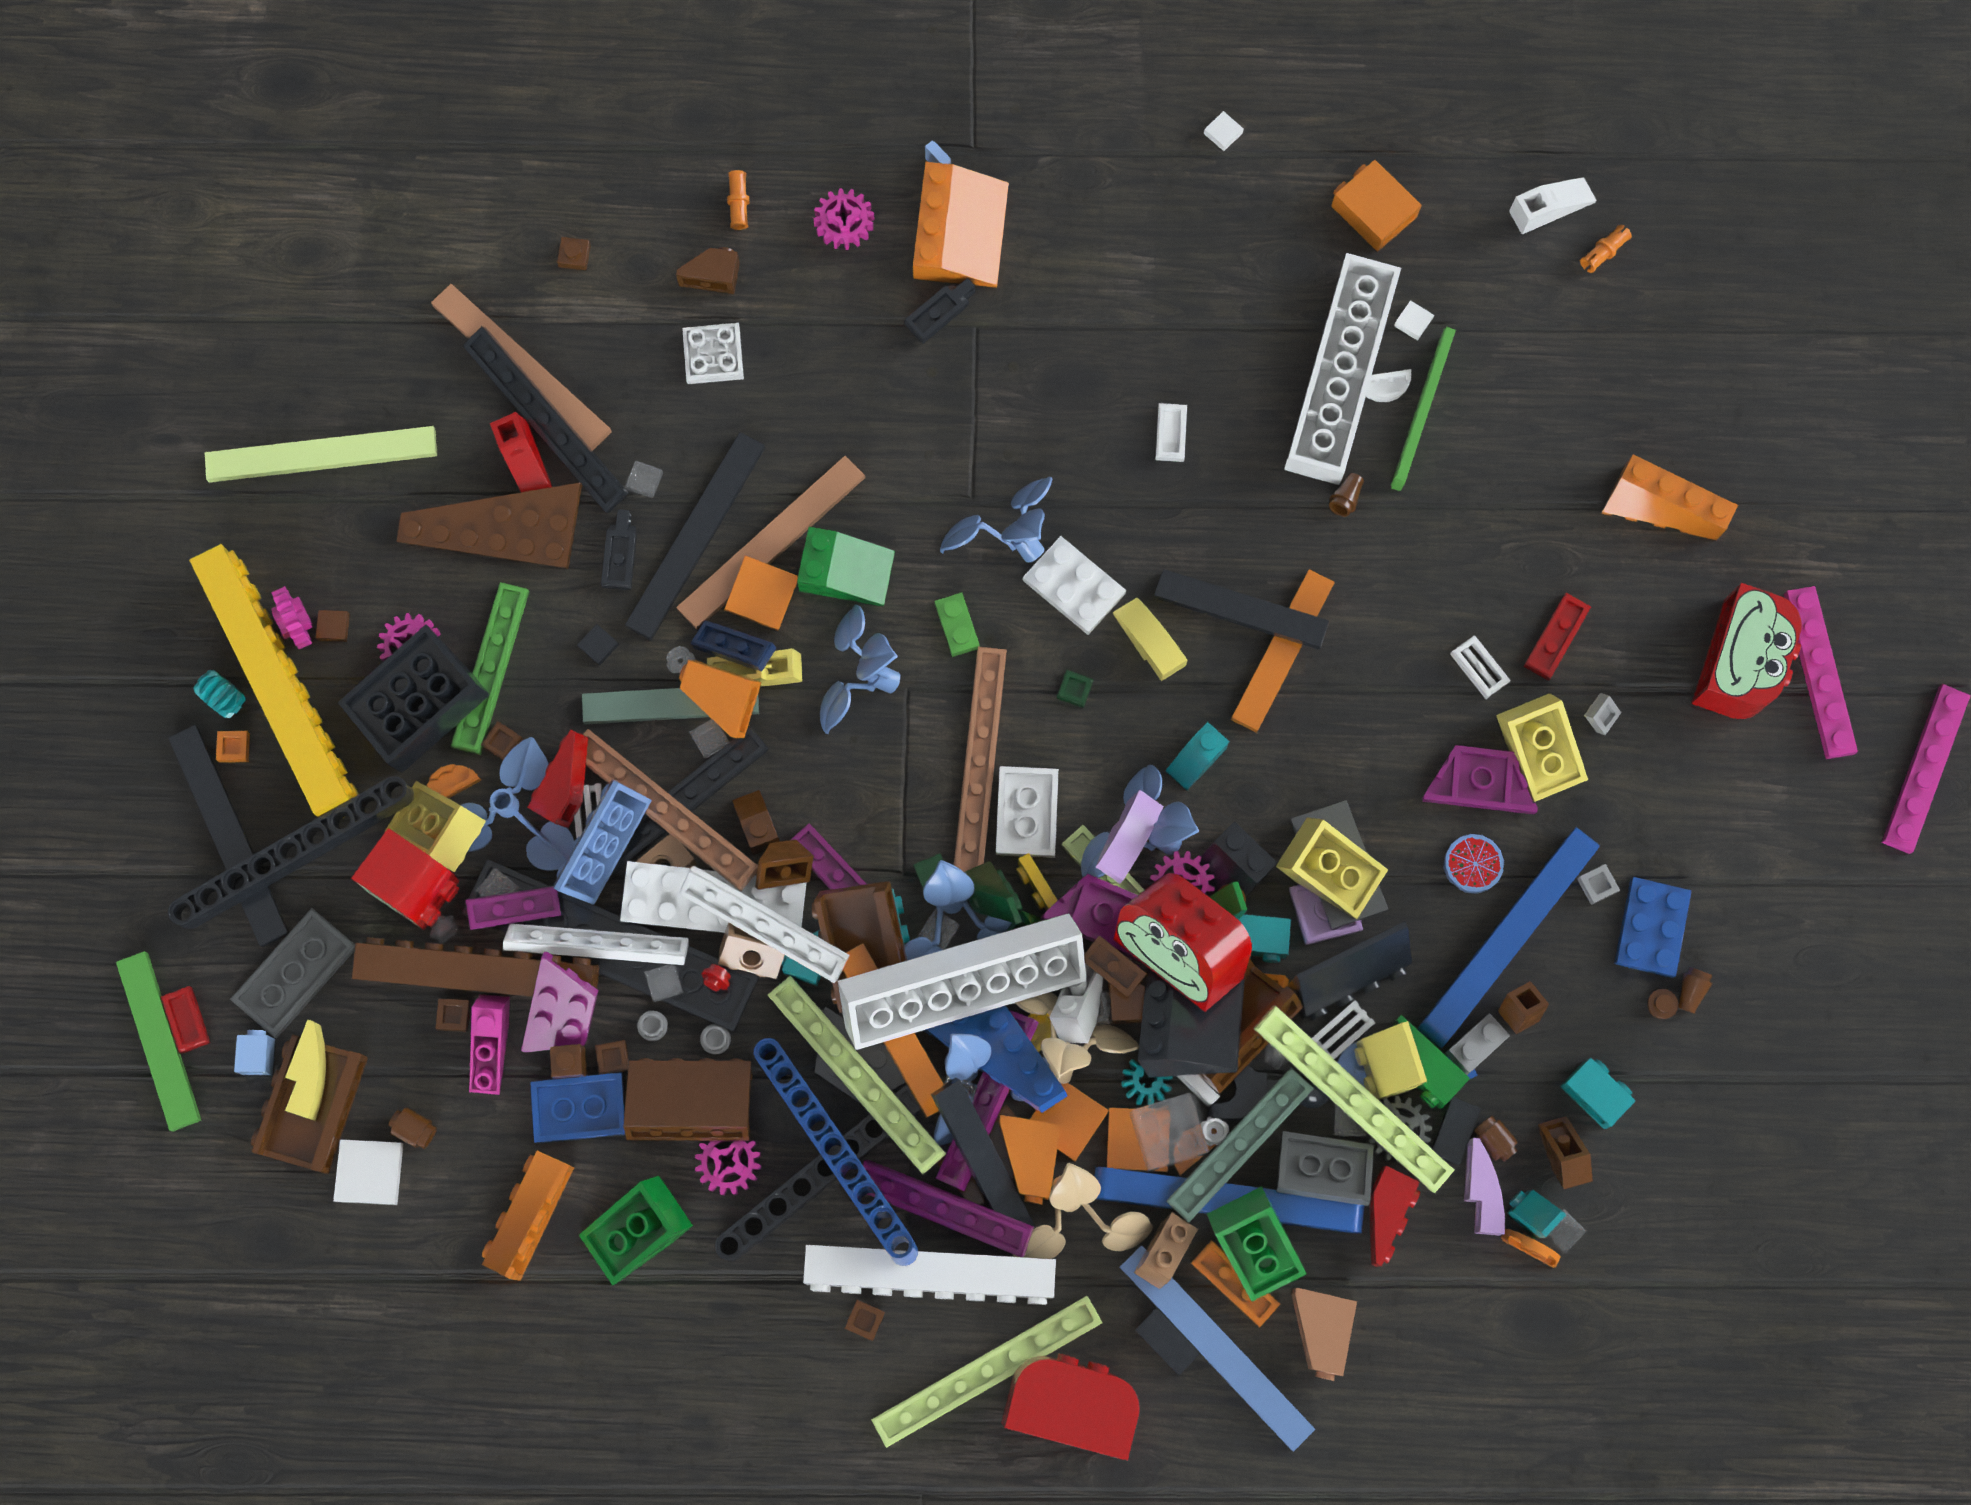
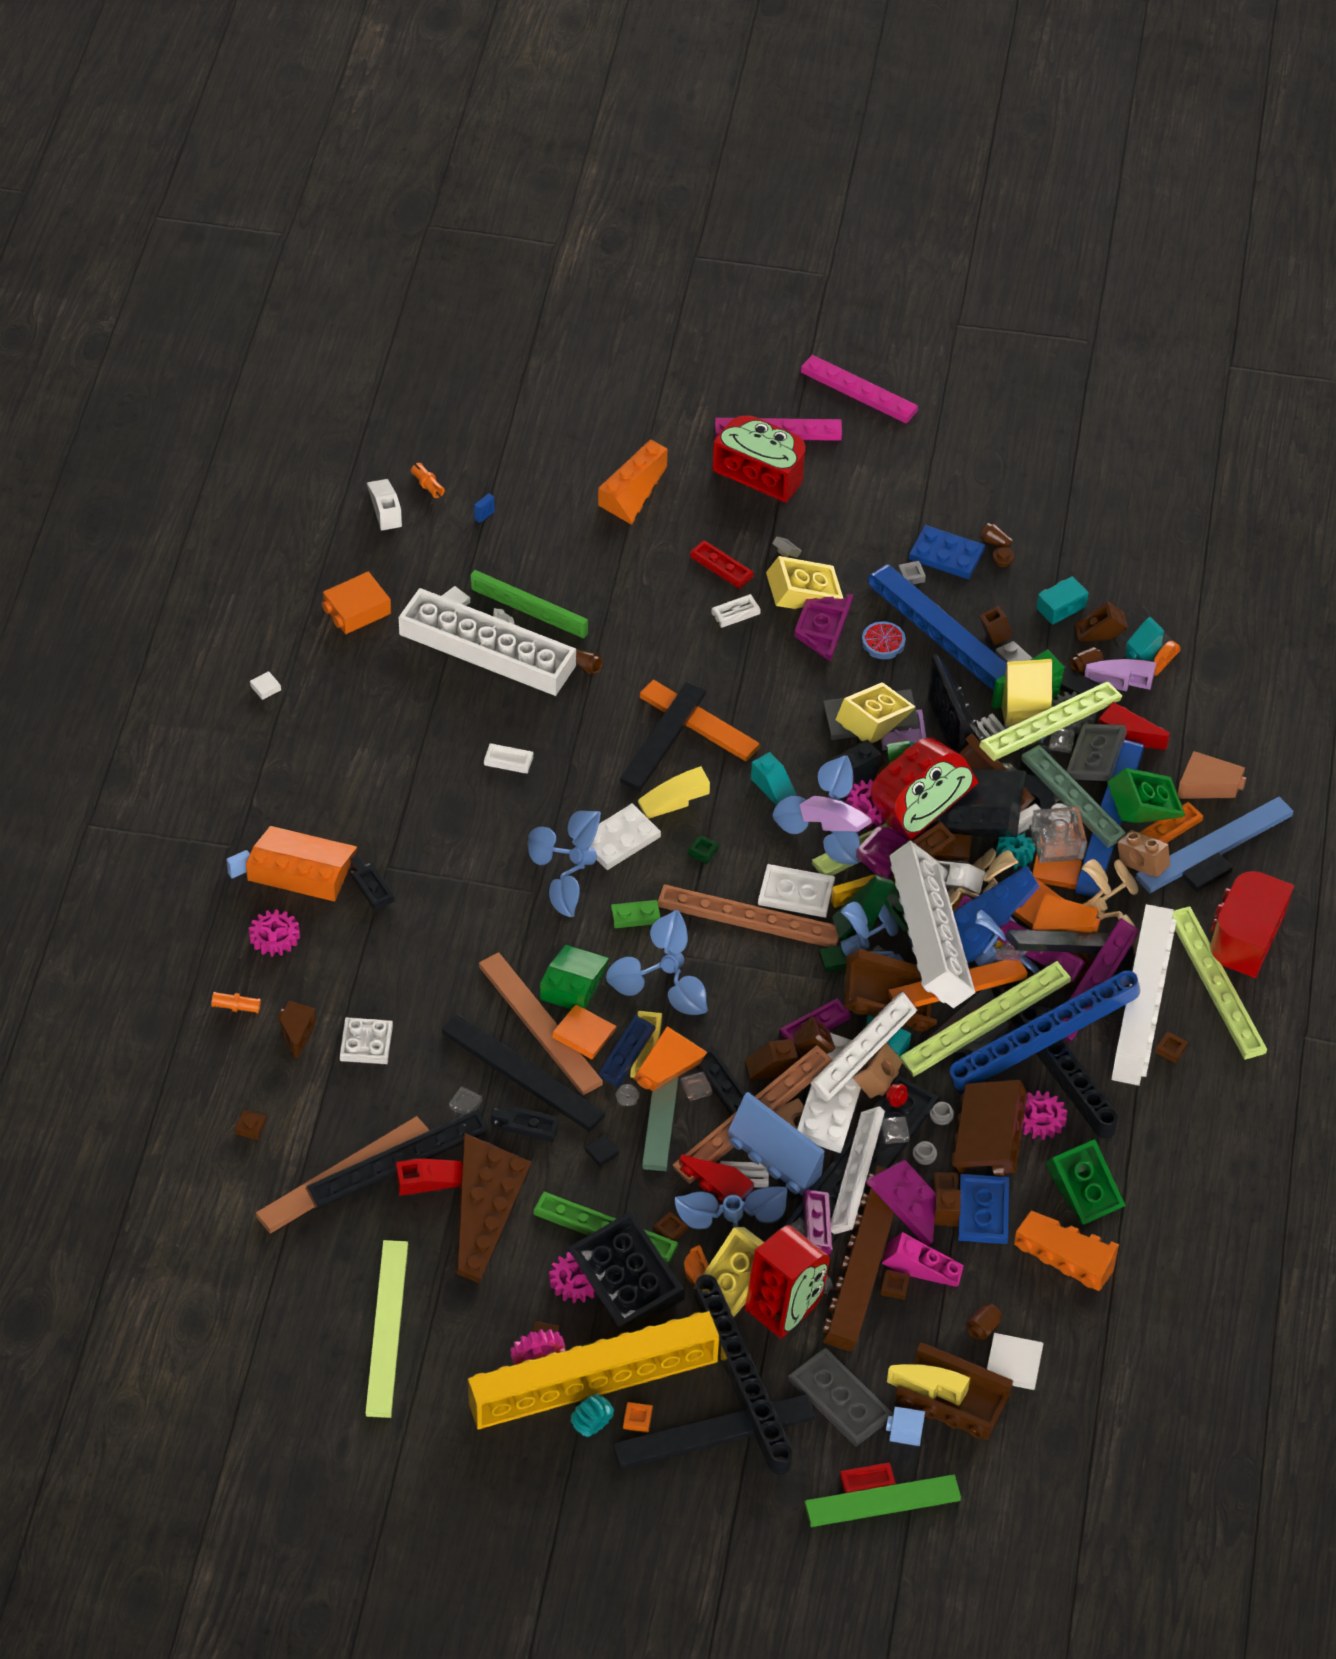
camera: 80 degrees left, 25 degrees down
none -> blue tile [474,494,495,523]

